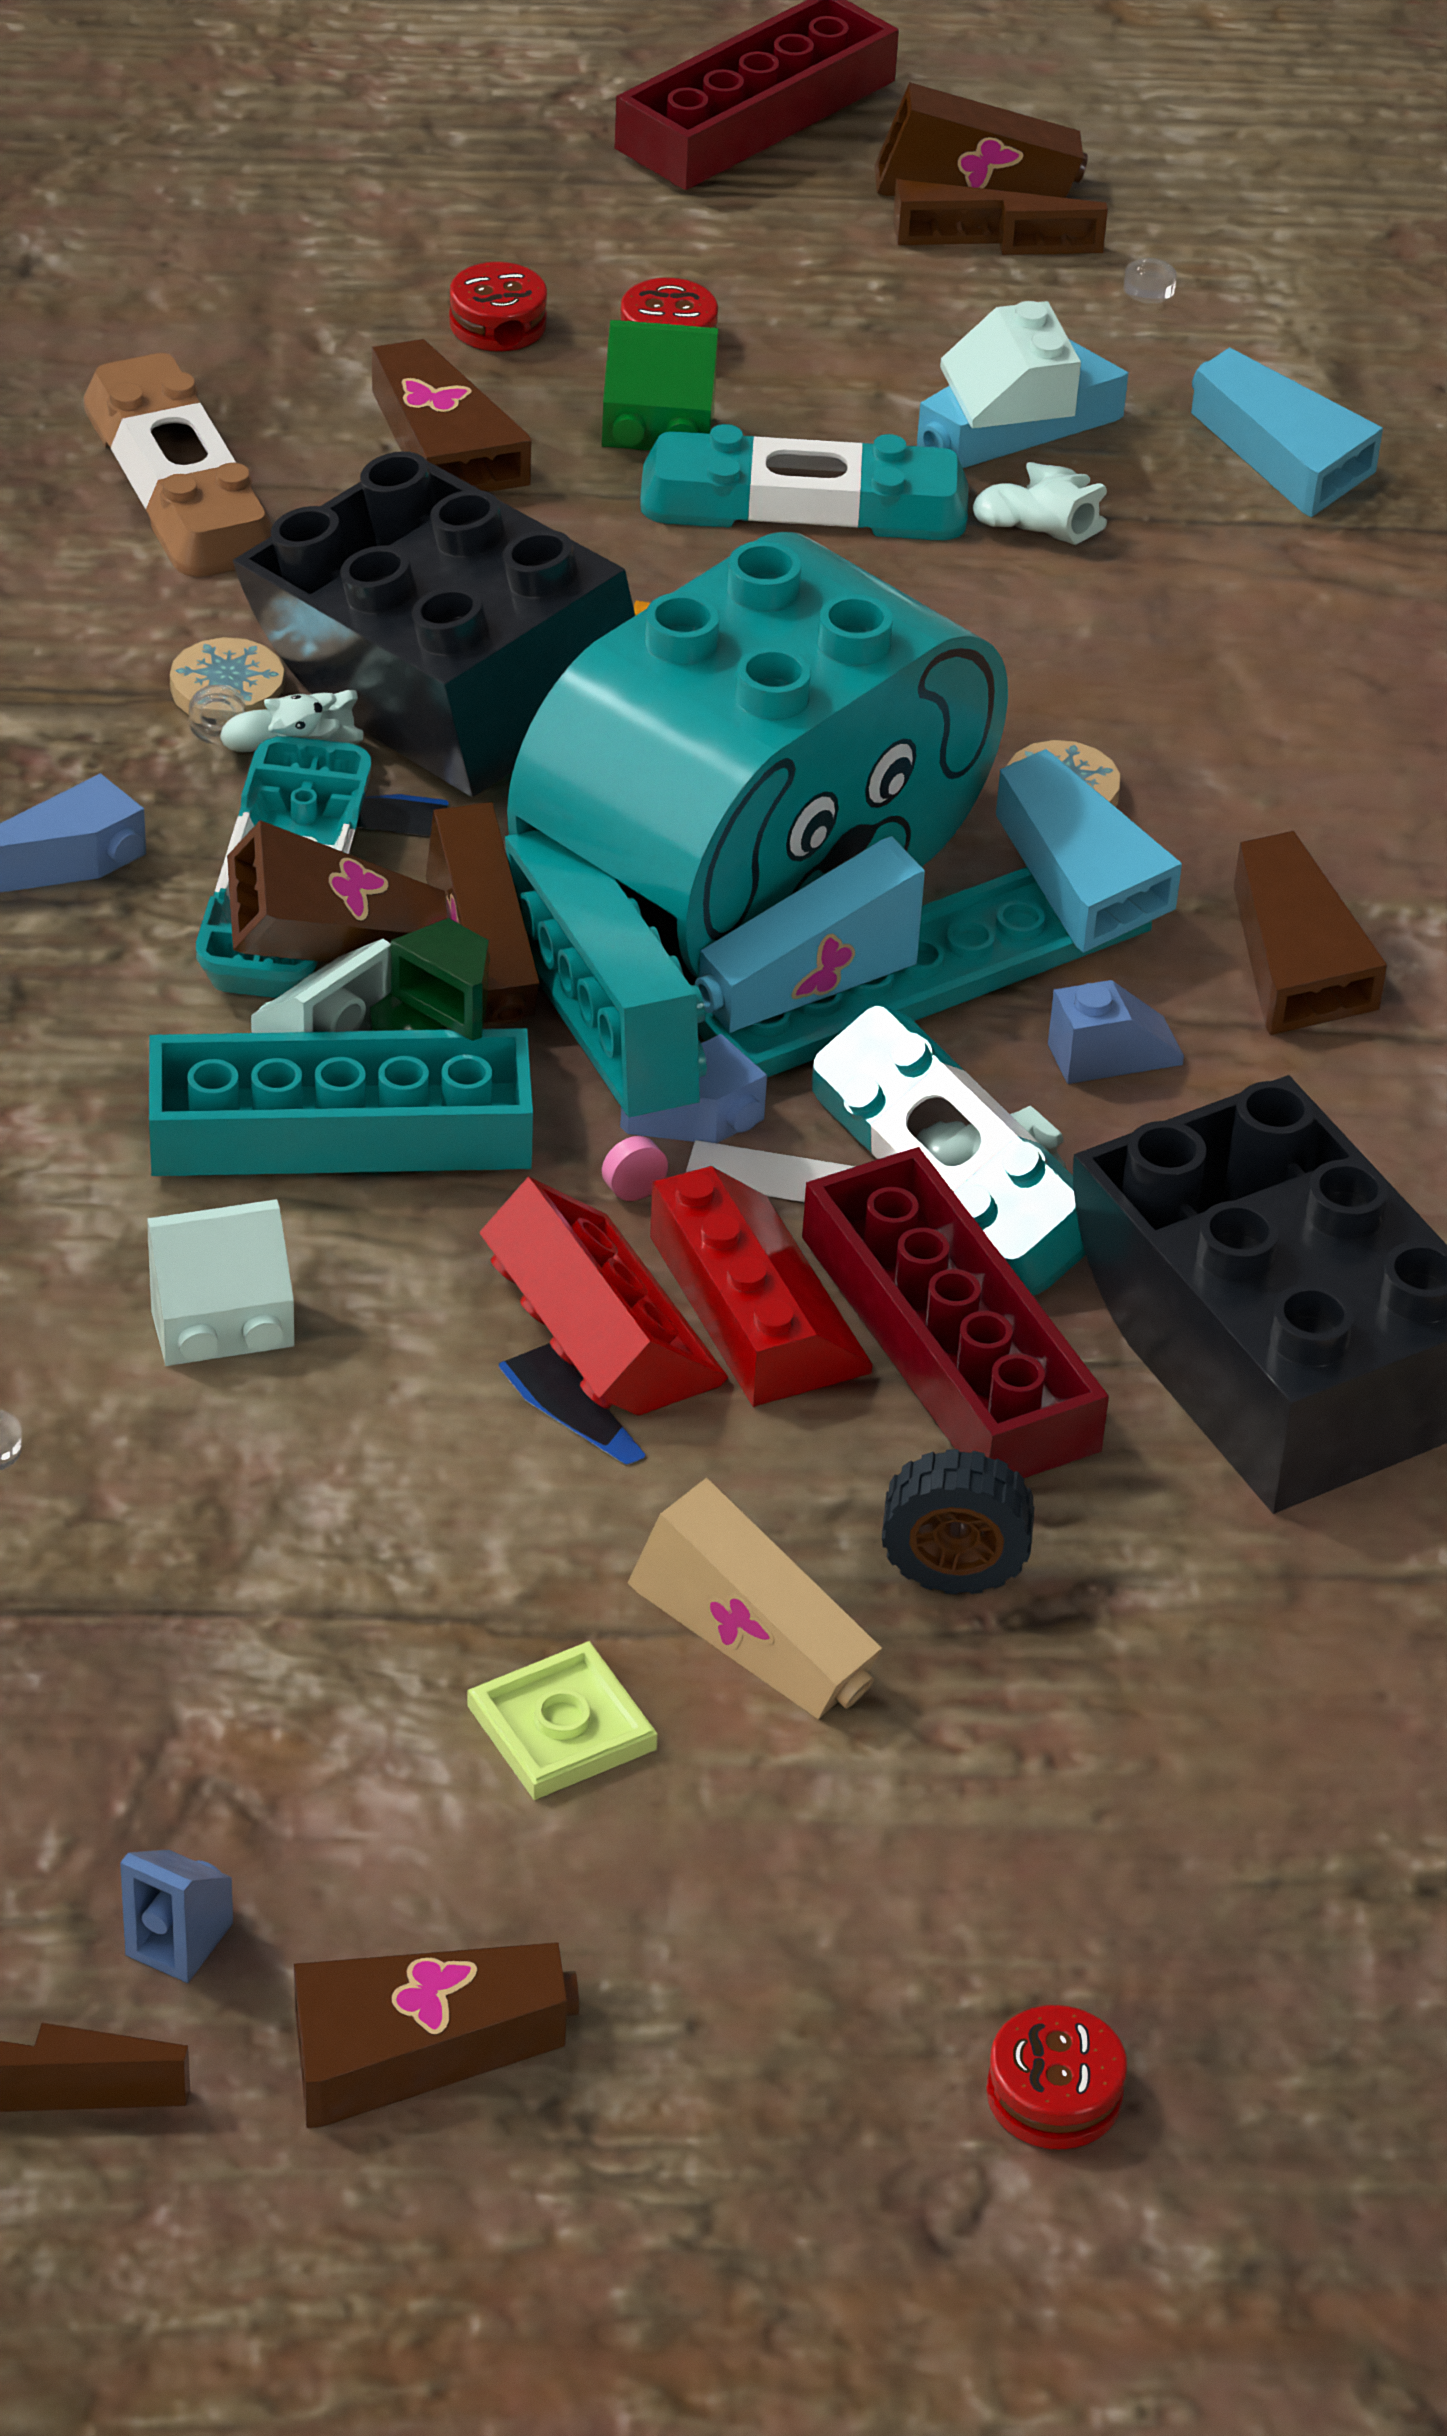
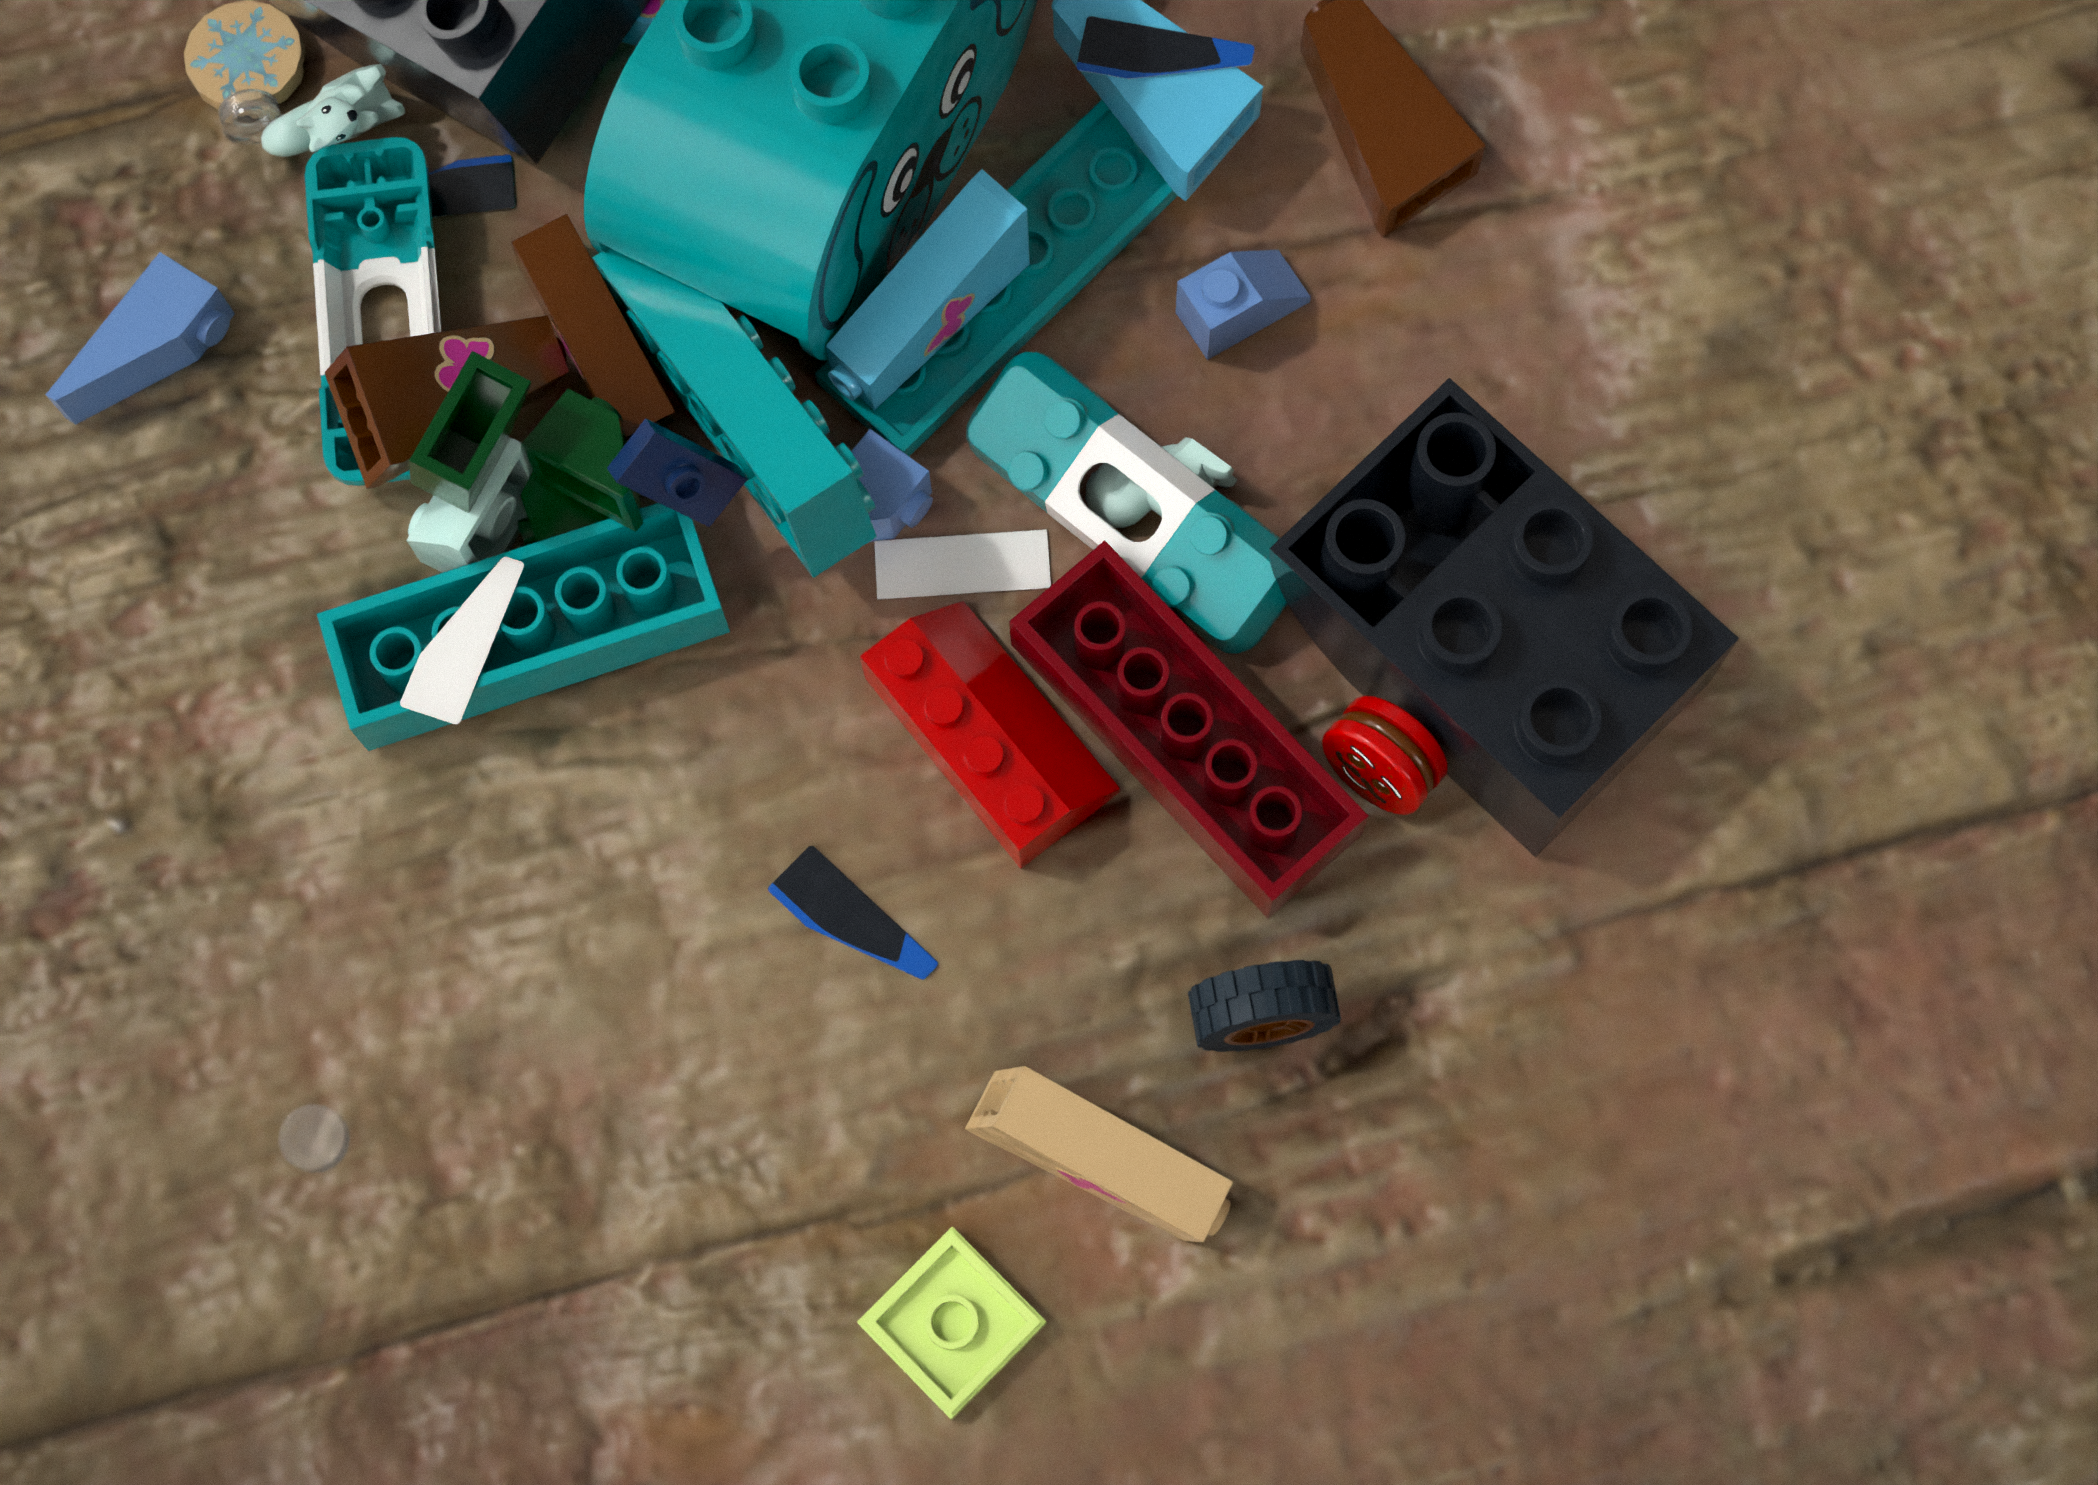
camera: 10 degrees left, 30 degrees up
light aqua slope [147,1199,294,1366] -> none
slope [479,1176,728,1416] -> none
bright pink tile [602,1136,668,1201] -> none
none -> white sticker [400,557,524,724]
none -> dark green slope [409,351,531,513]
none -> dark blue plate [607,418,748,527]
none -> black sticker [1076,16,1255,79]
none -> red head [1322,696,1448,815]

